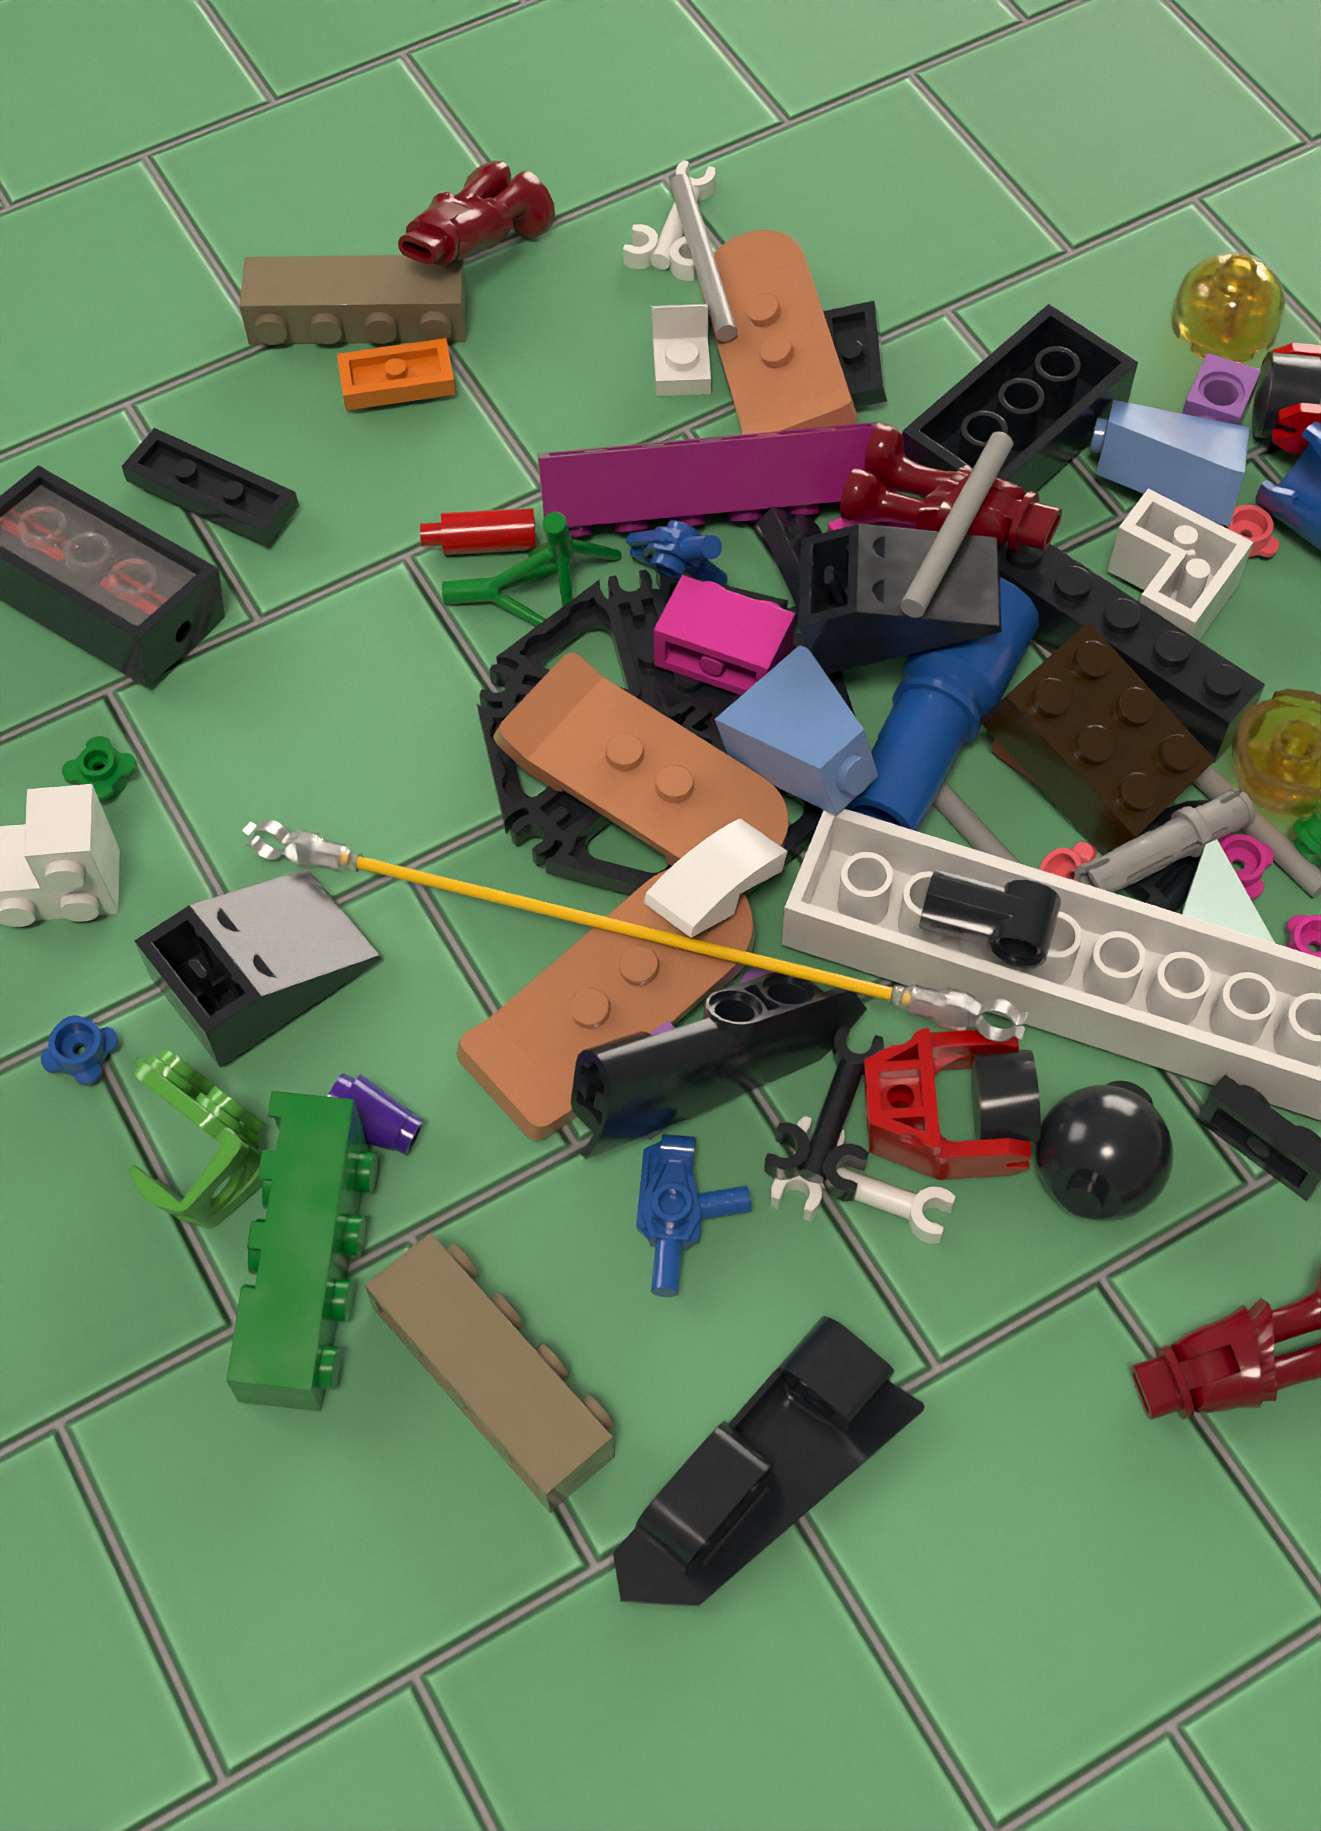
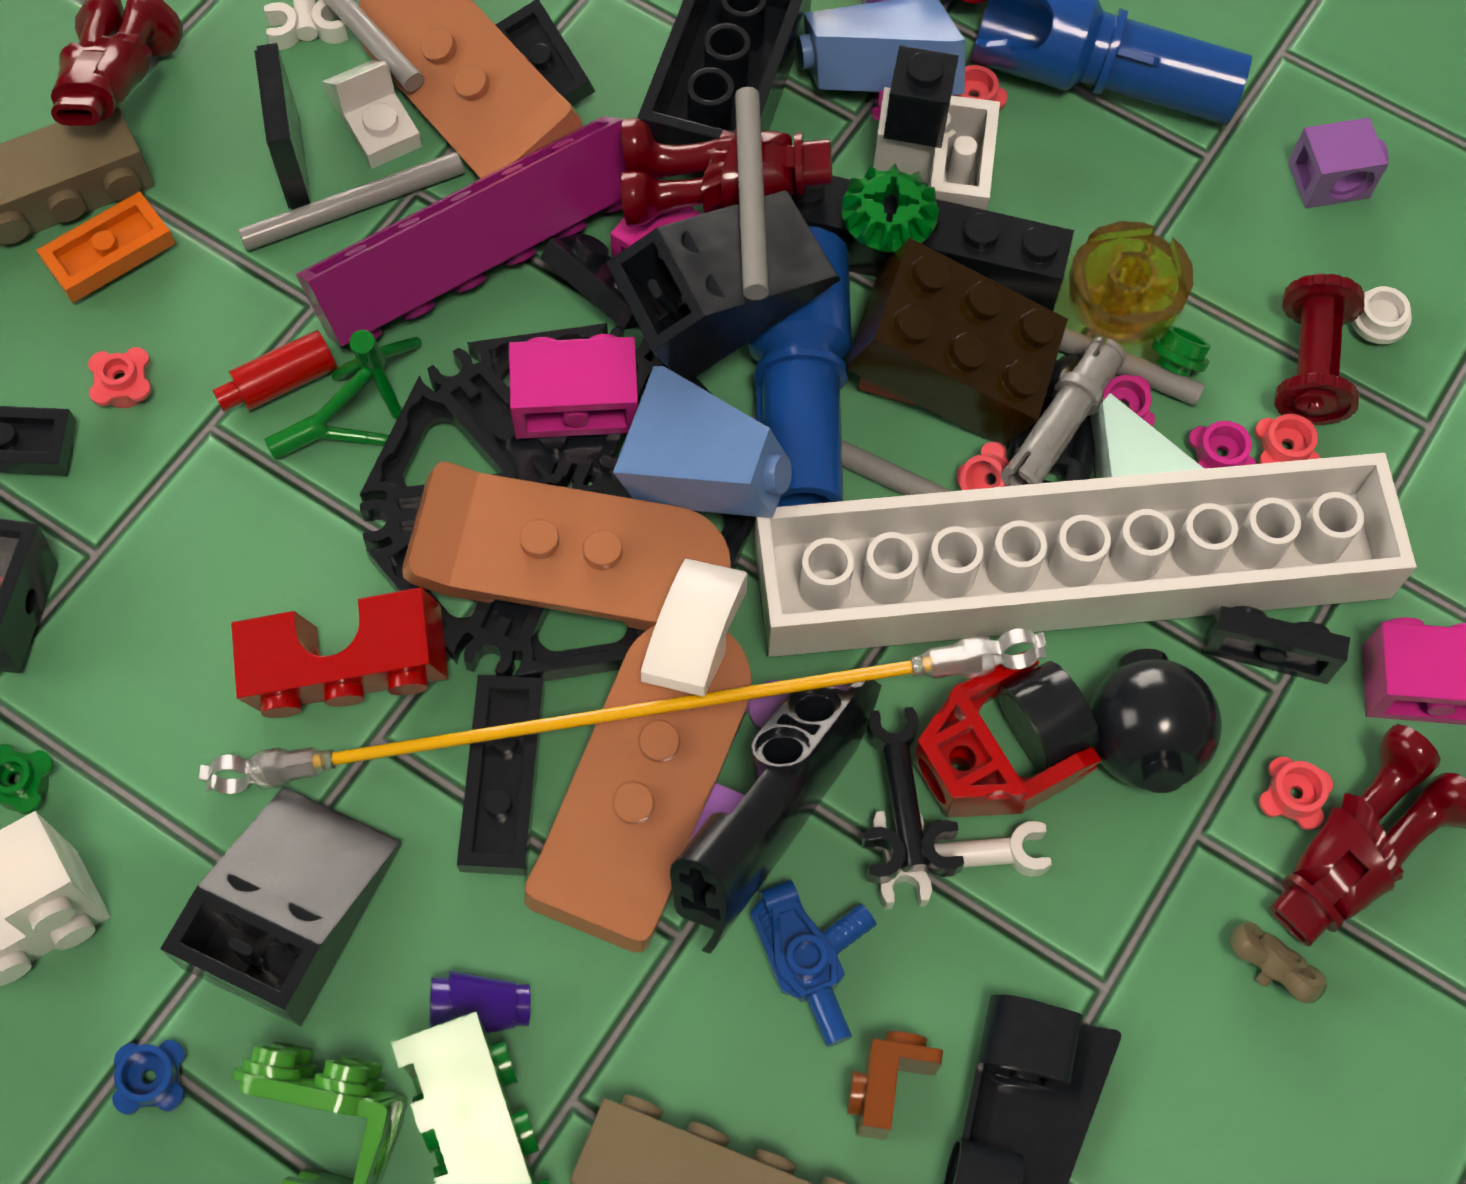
camera: 30 degrees left, 5 degrees up
blue piece [626,520,727,585] -> none
black piece [919,869,1061,968] -> none
none -> coral plate [88,347,151,408]
none -> red arch [231,587,448,718]
none -> light grey bar [238,152,464,251]
none -> black tile [254,43,311,210]
none -> black plate [457,675,545,876]
none -> green gear [841,163,940,252]
none -> dark orange bracket [847,1031,943,1140]
none -> black brick [883,45,959,148]
none -> dark tan piece [1229,921,1327,1003]
none -> coral plate [1259,757,1333,830]

